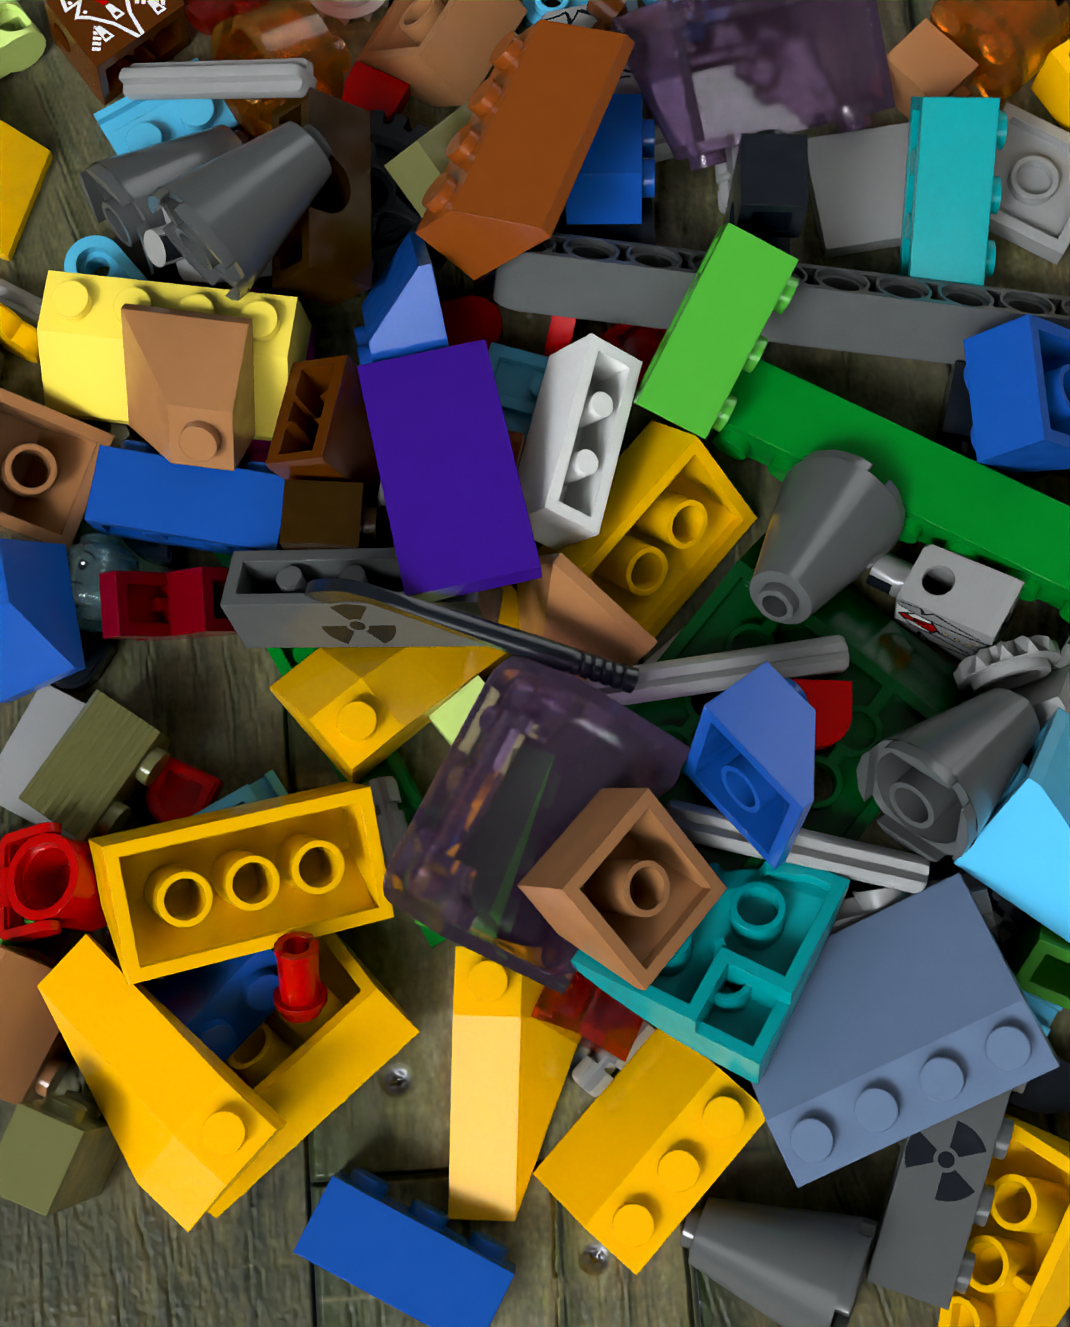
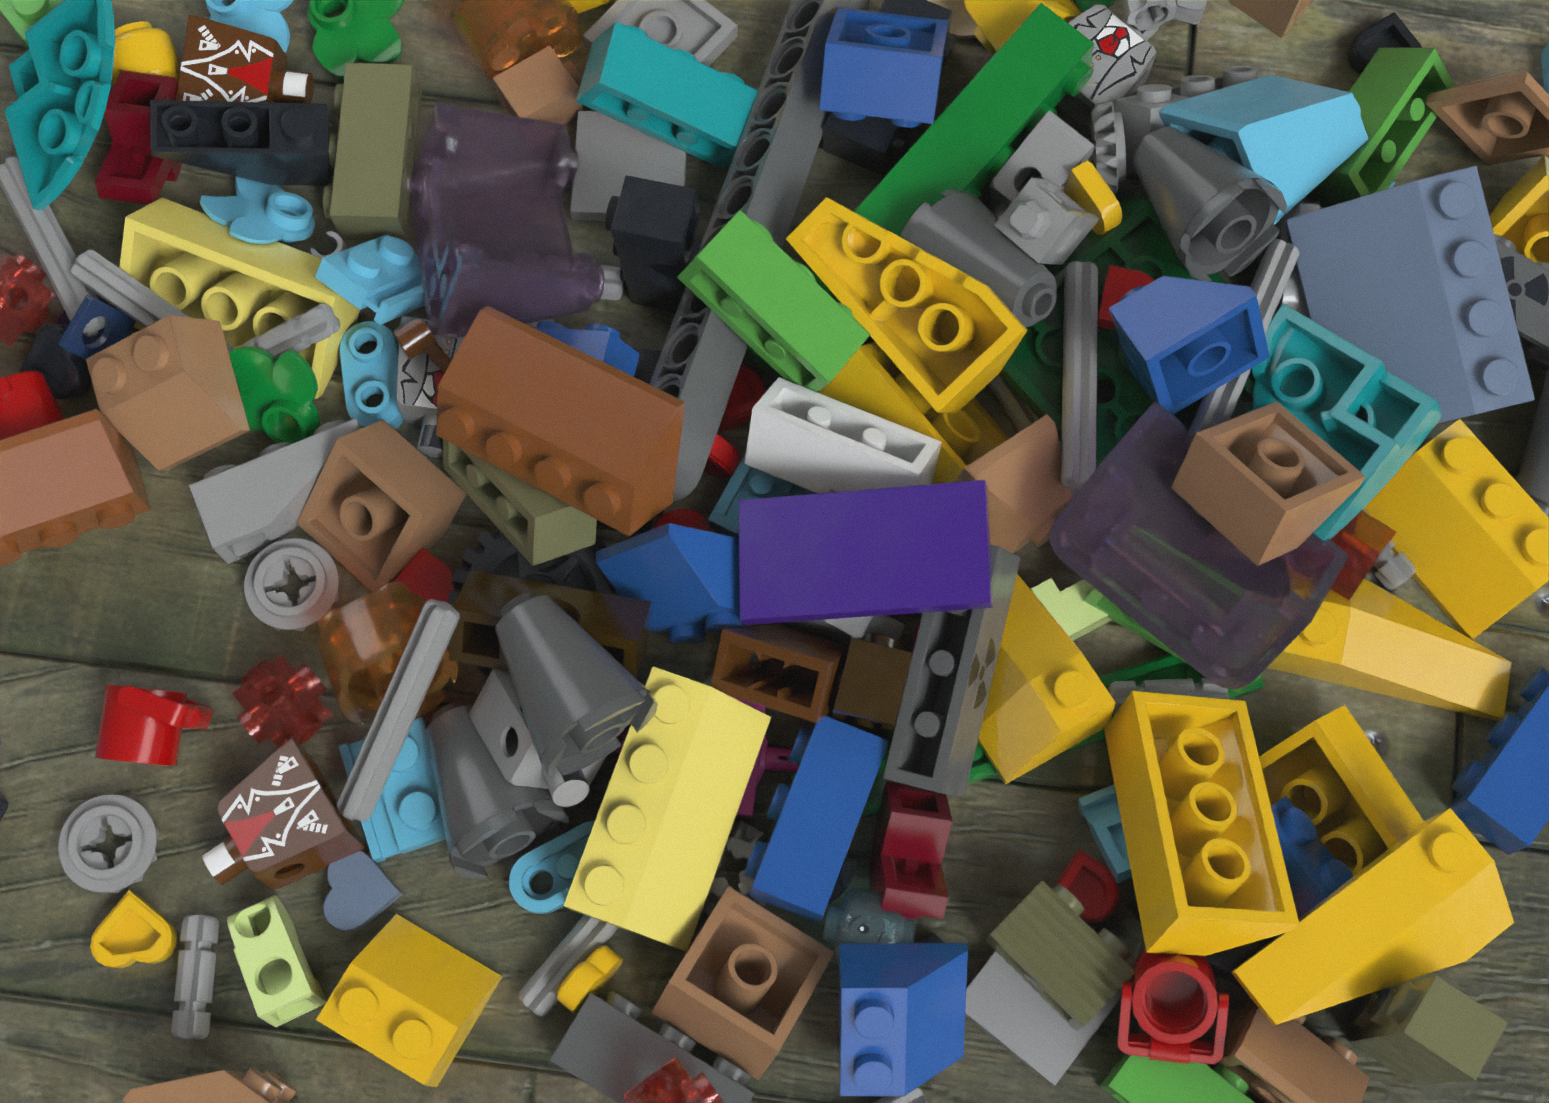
camera: 80 degrees left, 5 degrees down
medium nougat slope [121,303,255,471] -> none
red pin [273,931,328,1023] -> none
black piece [304,578,639,694] -> none
none -> sand blue tile [323,851,403,933]
none -> yellow wedge [786,197,1028,413]
none -> light grey piece [994,177,1099,265]
none -> yellow tile [1063,161,1122,235]

